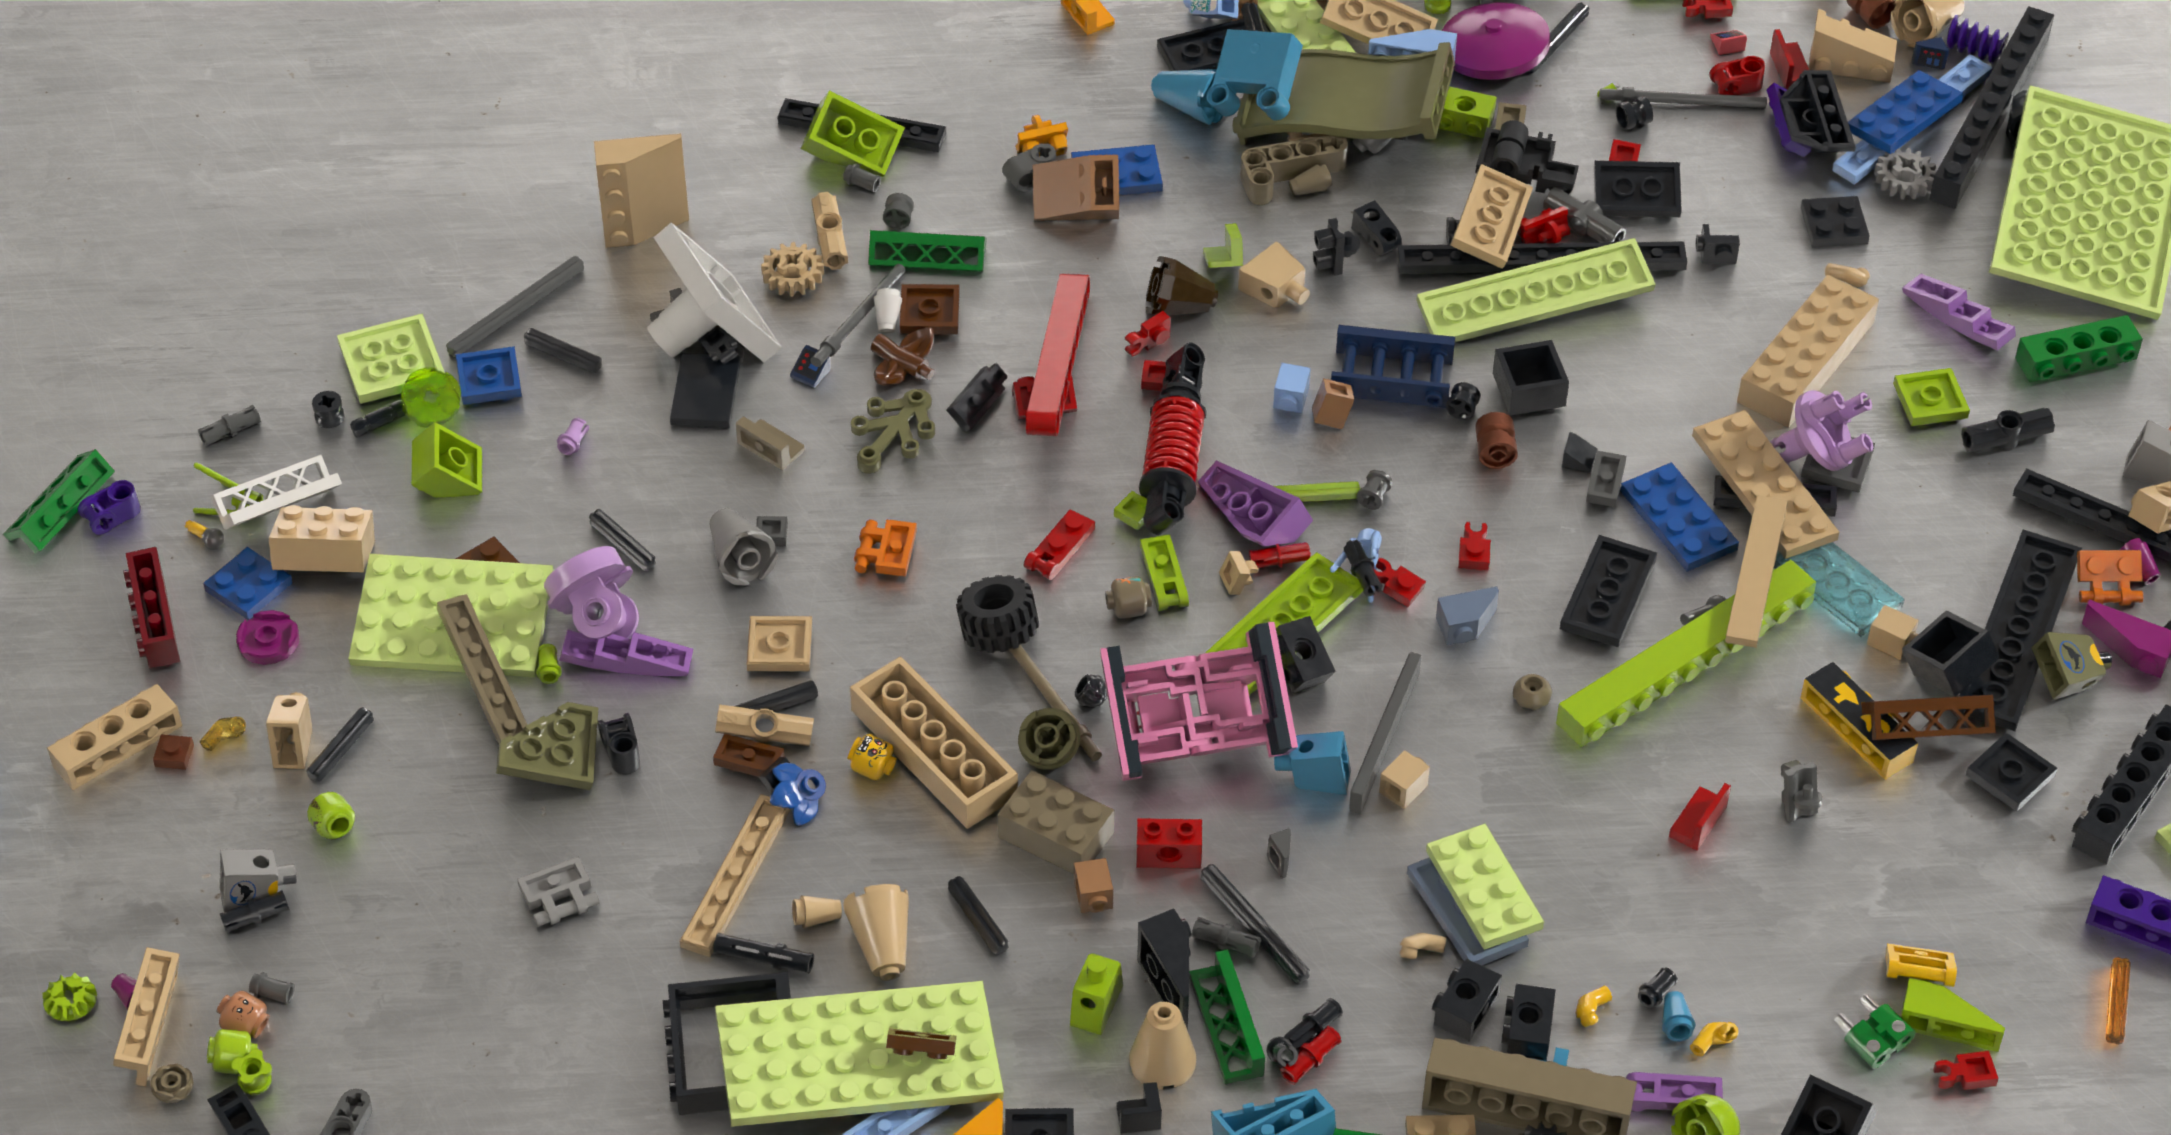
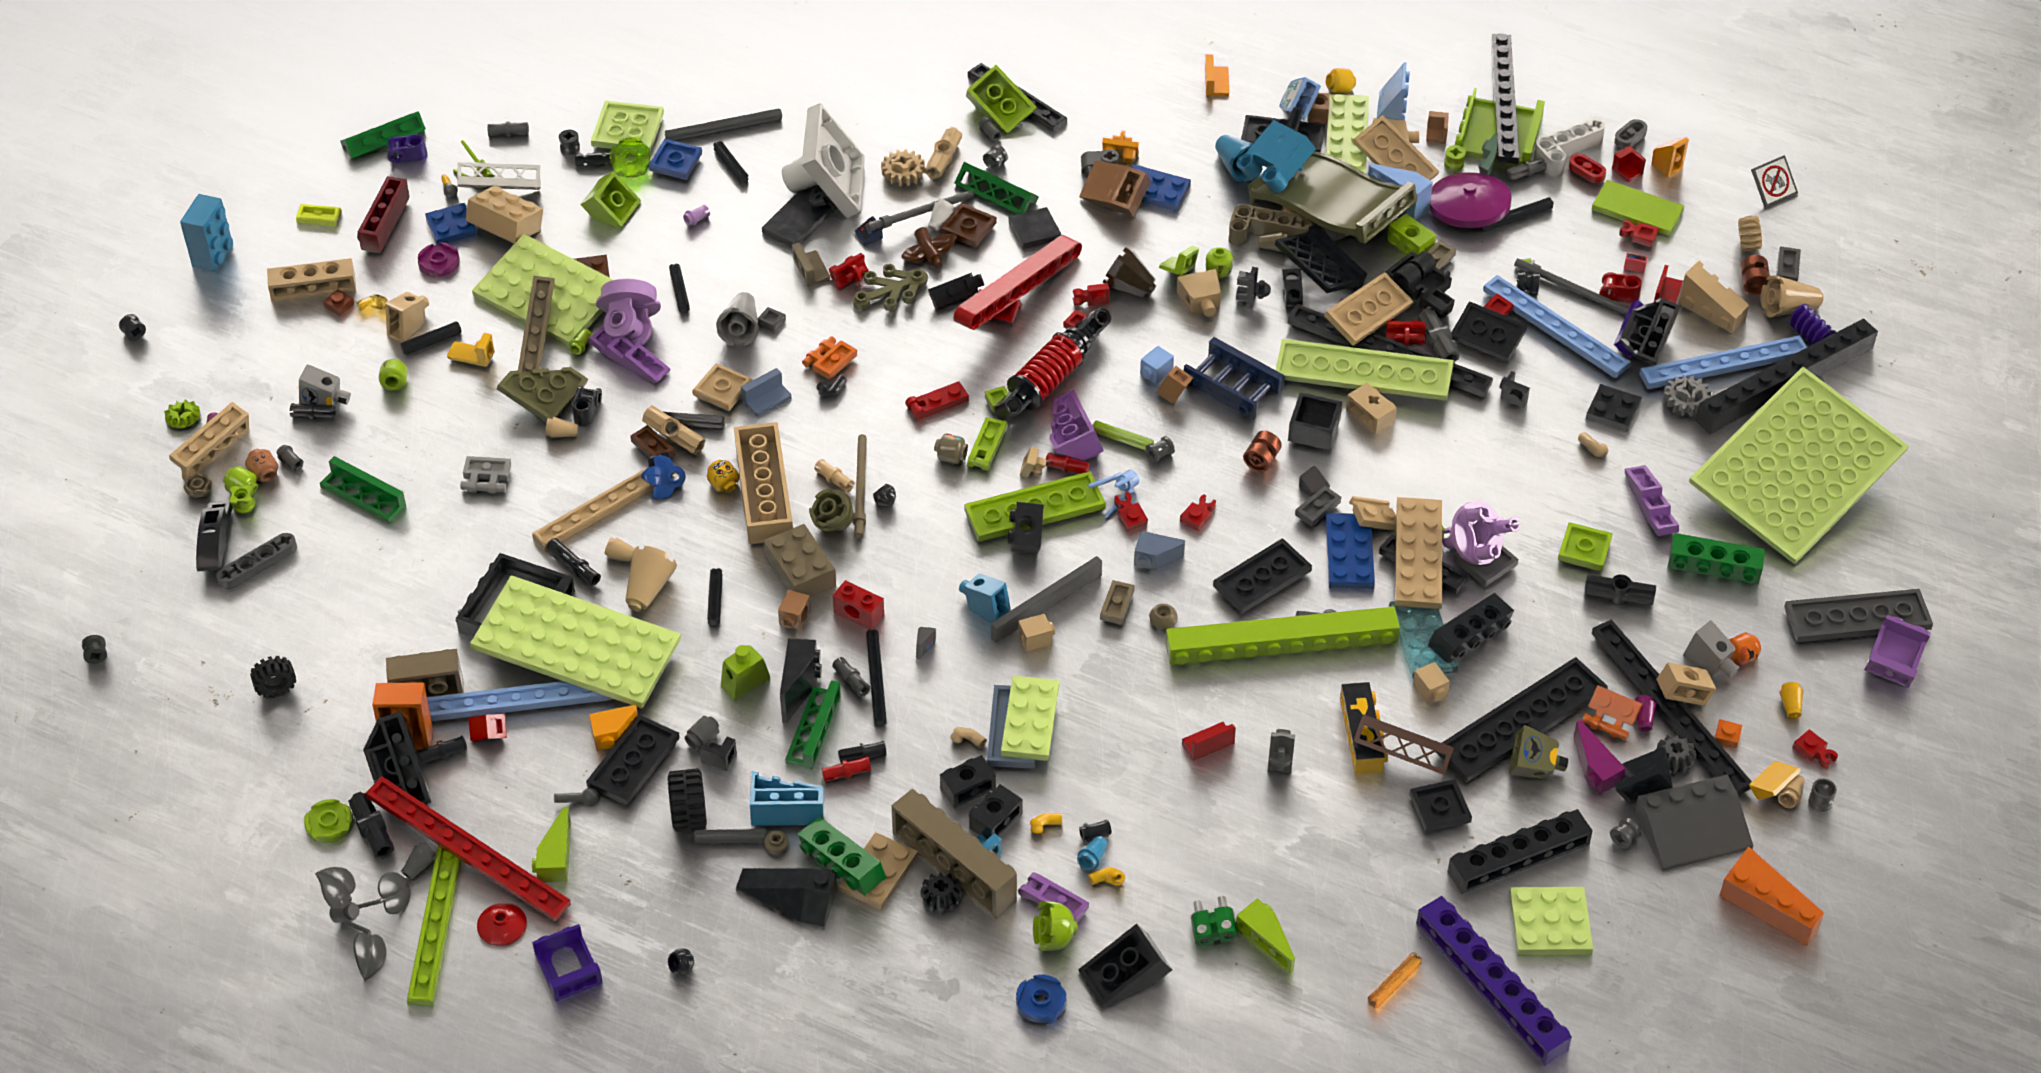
camera: 30 degrees right, 0 degrees up
tan slope [594,133,689,248] -> none
reddish brown plate [886,1028,957,1059] -> none
black tyre [956,575,1039,653] -> none
bright pink container [1100,622,1298,781] -> none
tan cone [1129,1002,1196,1089] -> none
black pin [1266,1036,1298,1067] -> none
black axle [1343,540,1382,596] -> none
black wheel [1446,382,1481,420] -> none
tan tile [1725,495,1788,648] -> none
tan brick [1737,275,1879,428] -> none
blue plate [1848,70,1963,154] -> none
yellow plate [1885,943,1957,987] -> none
black piece [1902,610,2000,697] -> none
slope [1911,37,1949,69] -> none
red plate [1933,1051,1999,1090] -> none
none -> neon yellow tile [295,204,342,227]
none -> green fence [319,456,406,523]
none -> yellow bracket [447,333,495,367]
none -> tan cone [545,417,578,438]
none -> dark grey brick [684,716,719,750]
none -> sand blue panel [741,368,792,416]
none -> tan pin [814,459,855,493]
none -> black arm [816,375,847,397]
none -> red hips [829,253,869,289]
none -> black tile [1008,207,1062,249]
none -> dark tan plate [1100,580,1135,625]
none -> lime head [1205,247,1233,279]
none -> black fence [1274,225,1368,293]
none -> tan brick [1346,383,1397,434]
none -> tan plate [1349,496,1396,531]
none -> black brick [1428,593,1514,664]
none -> light blue plate [1483,275,1630,379]

